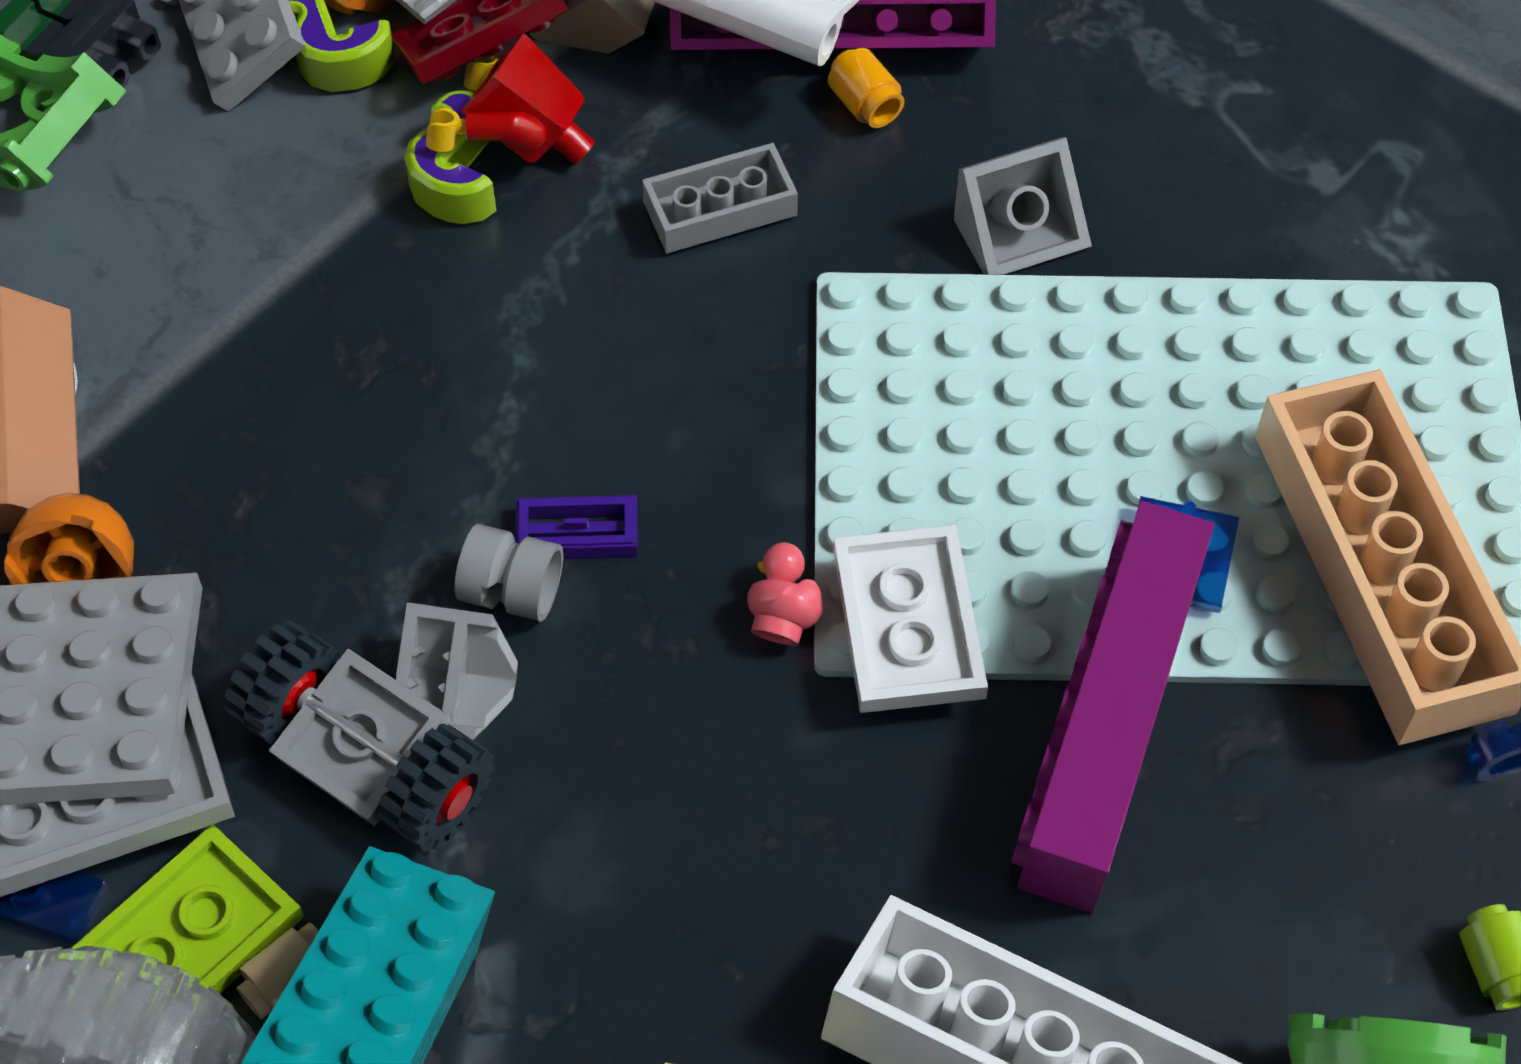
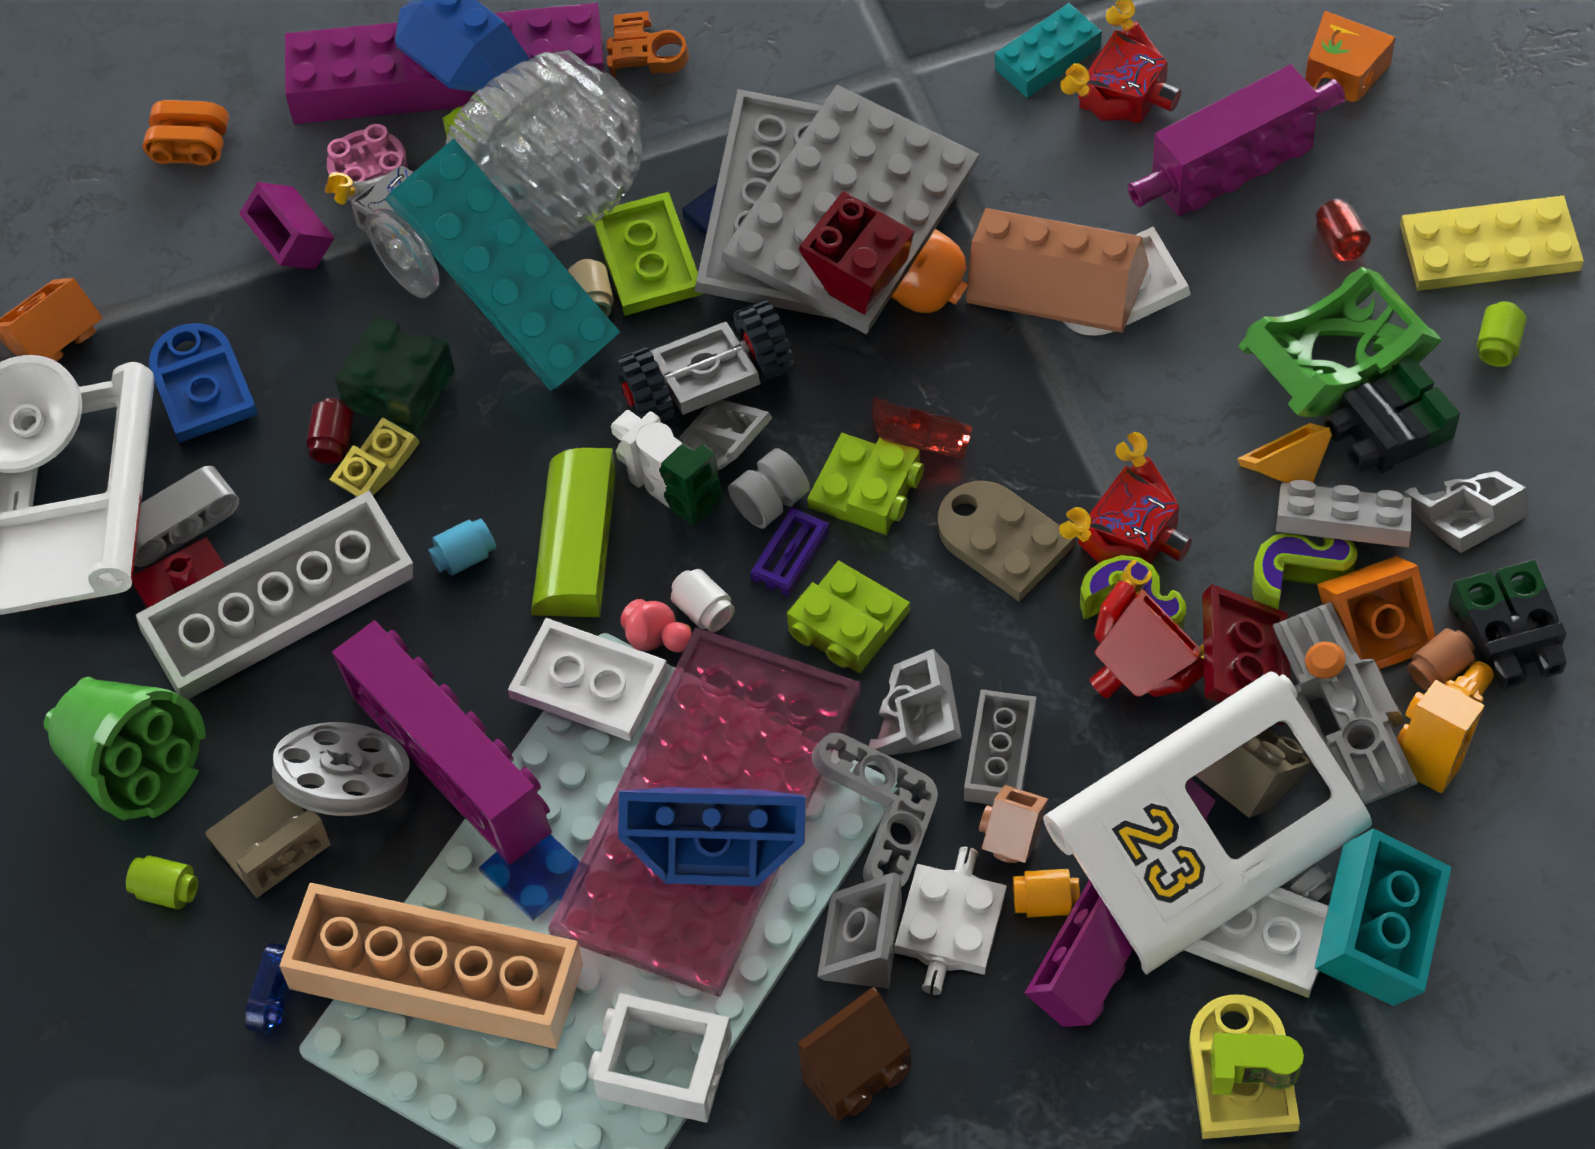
camera: 125 degrees right, 0 degrees up
none -> dark tan bracket [205,783,331,898]
none -> light grey wedge [272,722,409,816]
none -> medium azure brick [428,518,496,576]
none -> lime brick [531,448,616,617]
none -> clear pink plate [548,627,860,997]
none -> white window [588,993,732,1123]
none -> hips [611,410,722,526]
none -> blue wedge [618,787,806,886]
none -> white brick [671,569,735,632]
none -> lime plate [787,560,910,674]
none -> reddish brown slope [798,987,911,1122]
none -> dark red slope [799,190,914,315]
none -> lime plate [807,432,924,535]
none -> light grey beam [812,733,938,887]
none -> light grey slope [869,649,962,756]
none -> clear red slope [872,397,972,460]
none -> white plate [894,847,1007,995]
none -> dark tan plate [938,481,1075,602]
none -> nougat brick [979,785,1048,863]
none -> red torso [1059,432,1192,564]
none -> light orange slope [1237,423,1332,483]

